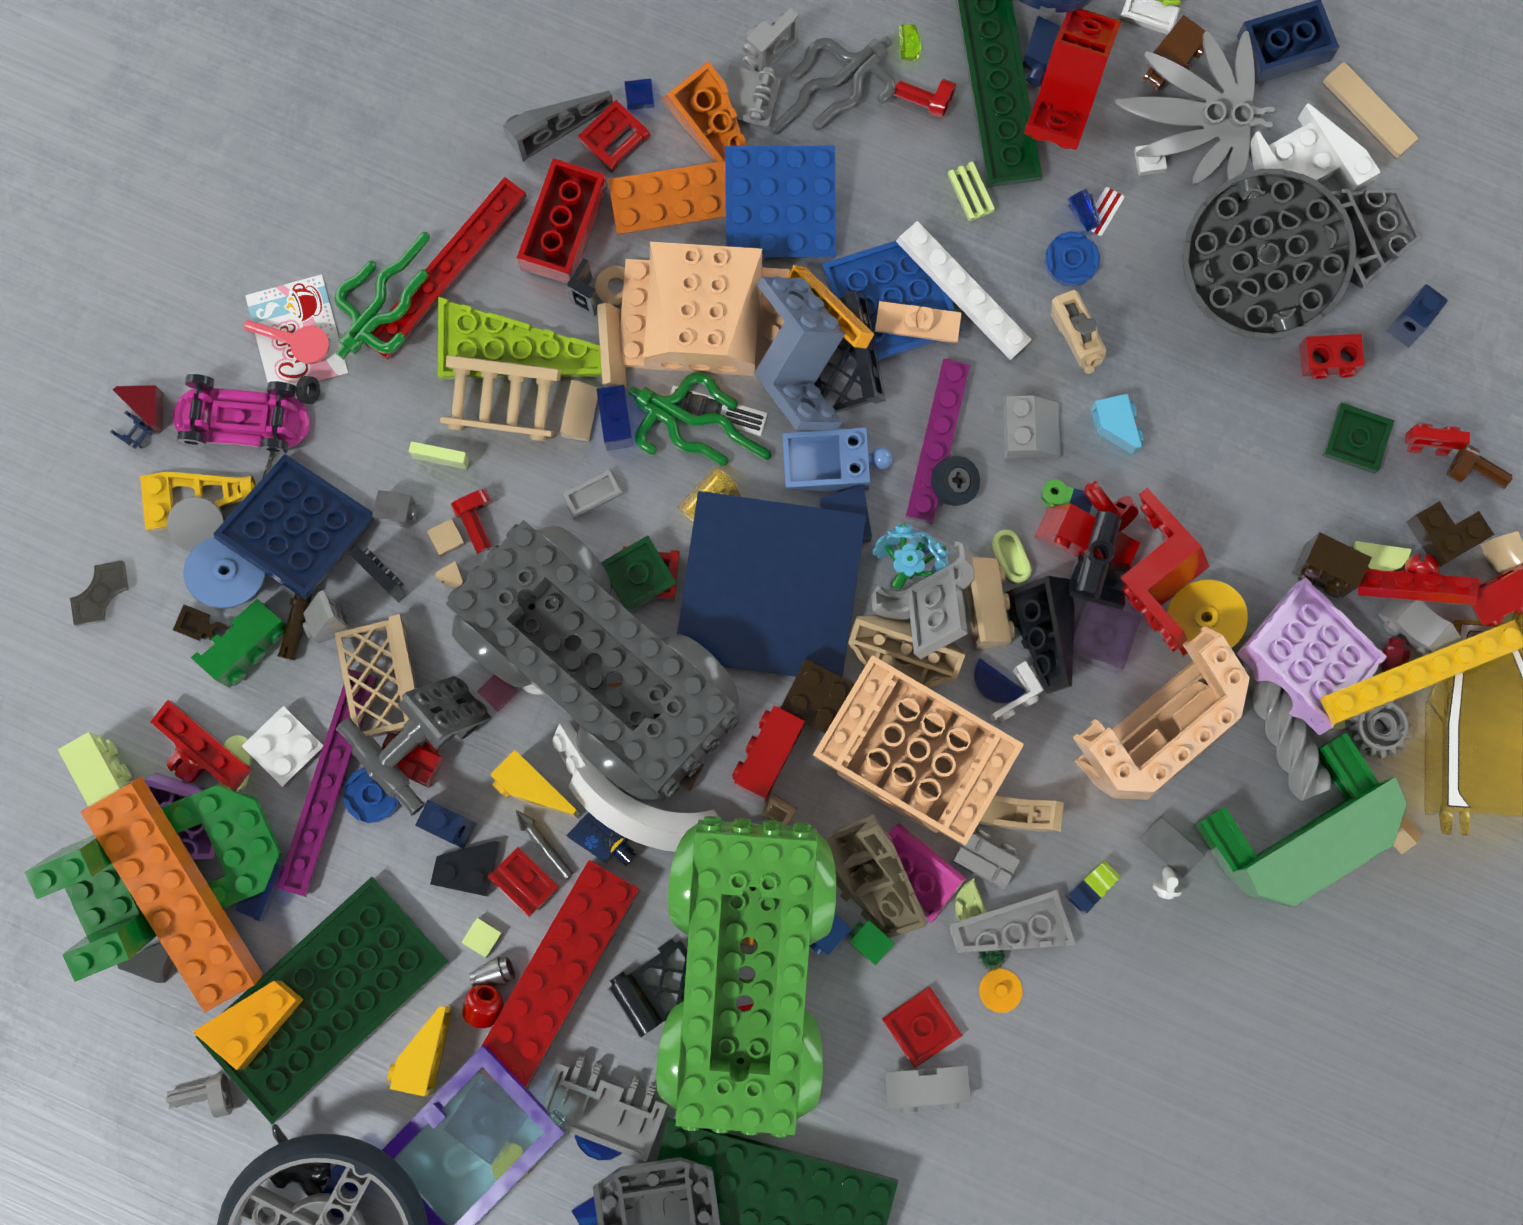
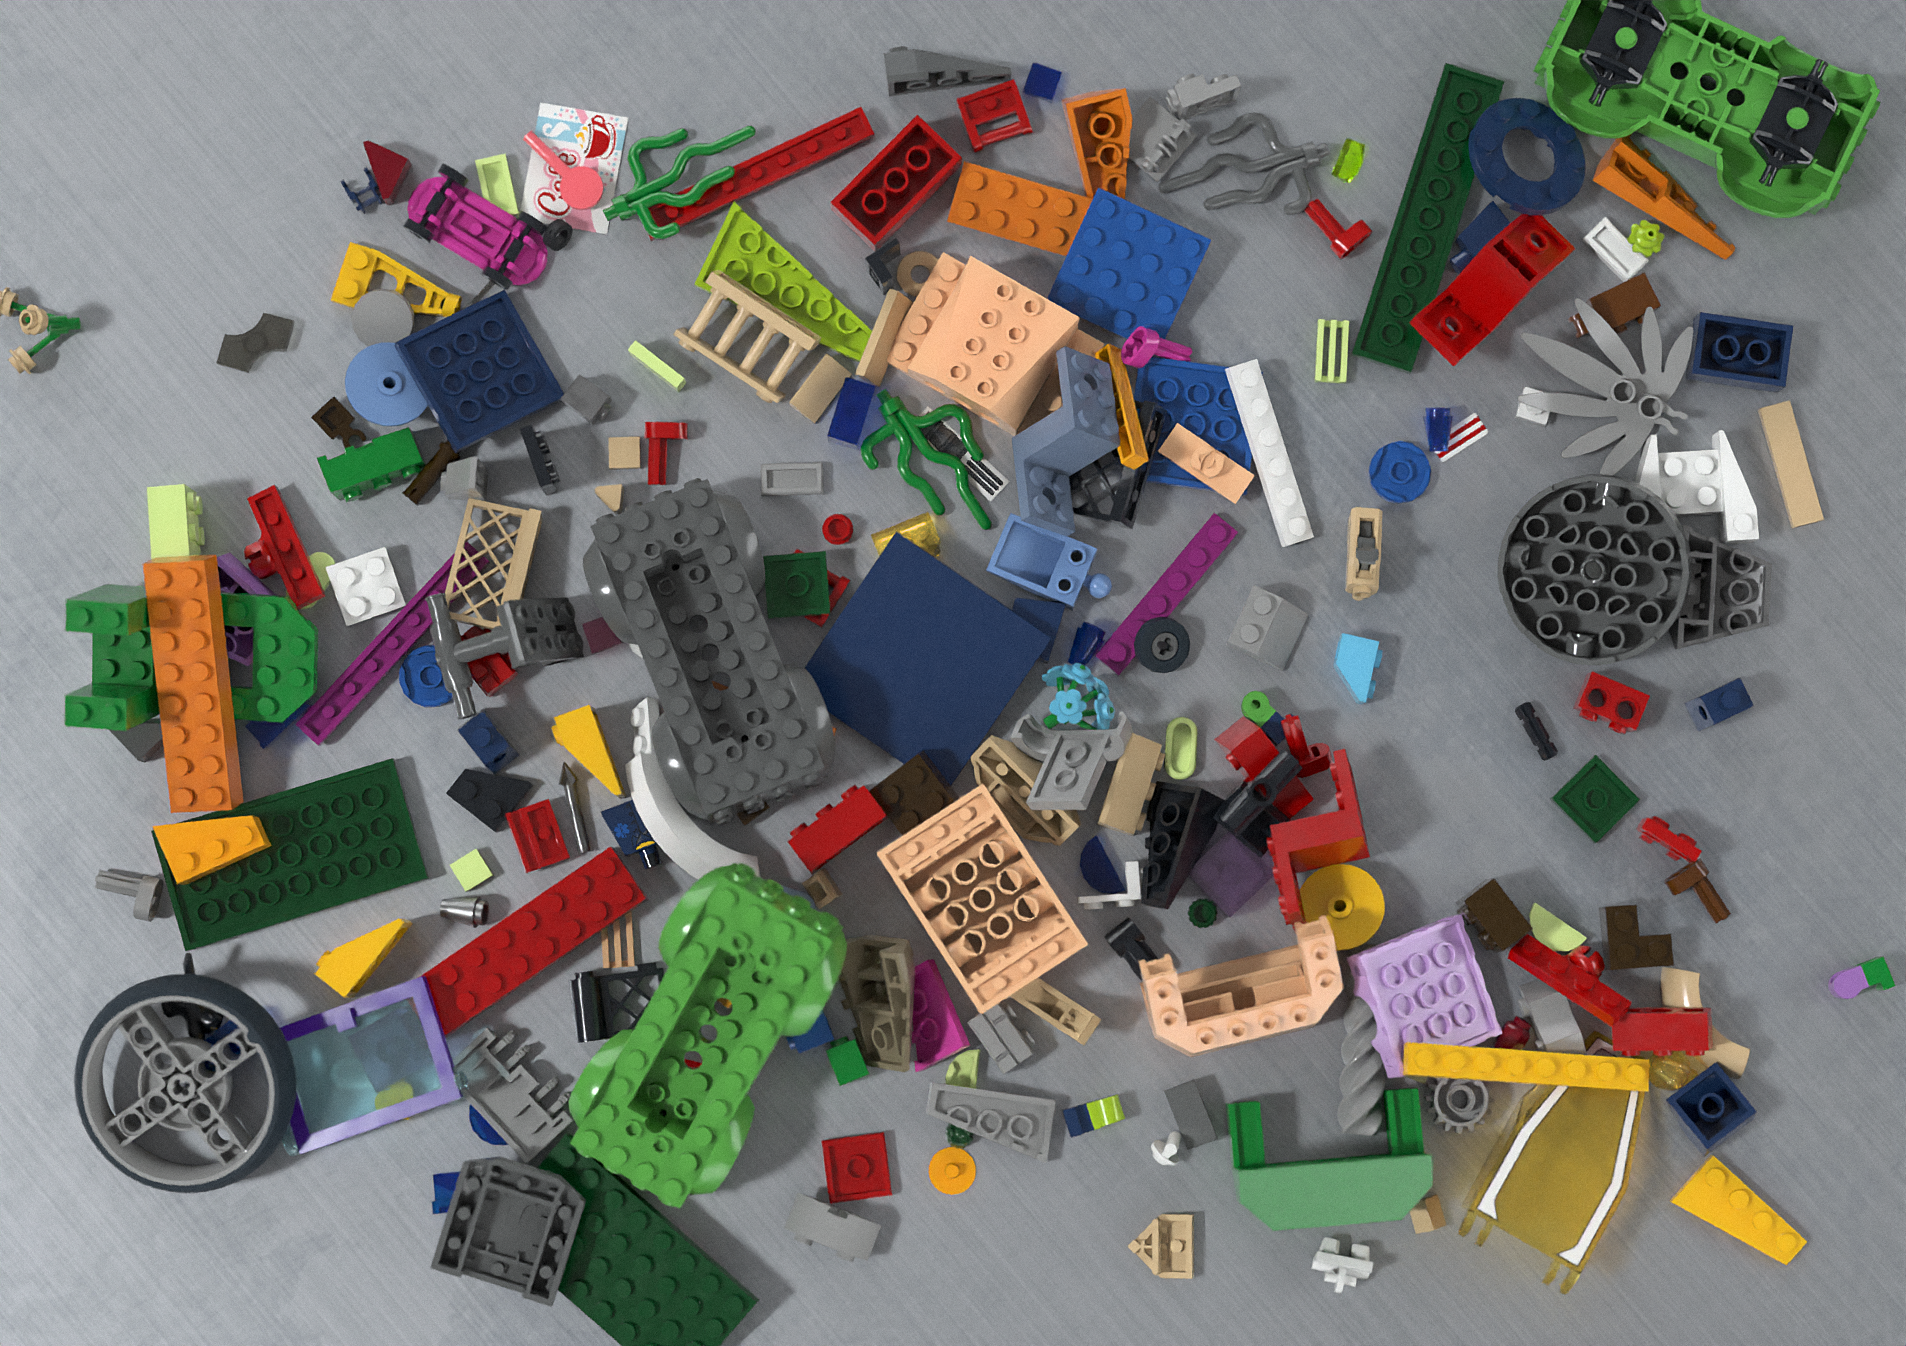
camera: 25 degrees right, 5 degrees up
red head [462,985,503,1029] -> none
none -> yellowish green tile [475,154,519,216]
none -> light nougat tile [601,911,635,968]
none -> red plate [822,514,854,545]
none -> clear blue cone [1067,621,1106,666]
none -> black piece [1104,917,1159,982]
none -> dark pink piece [1121,326,1193,368]
none -> tan slope [1127,1214,1194,1279]
none -> dark green piece [1187,898,1218,928]
none -> white hips [1311,1238,1374,1294]
none -> black axle [1515,702,1558,761]

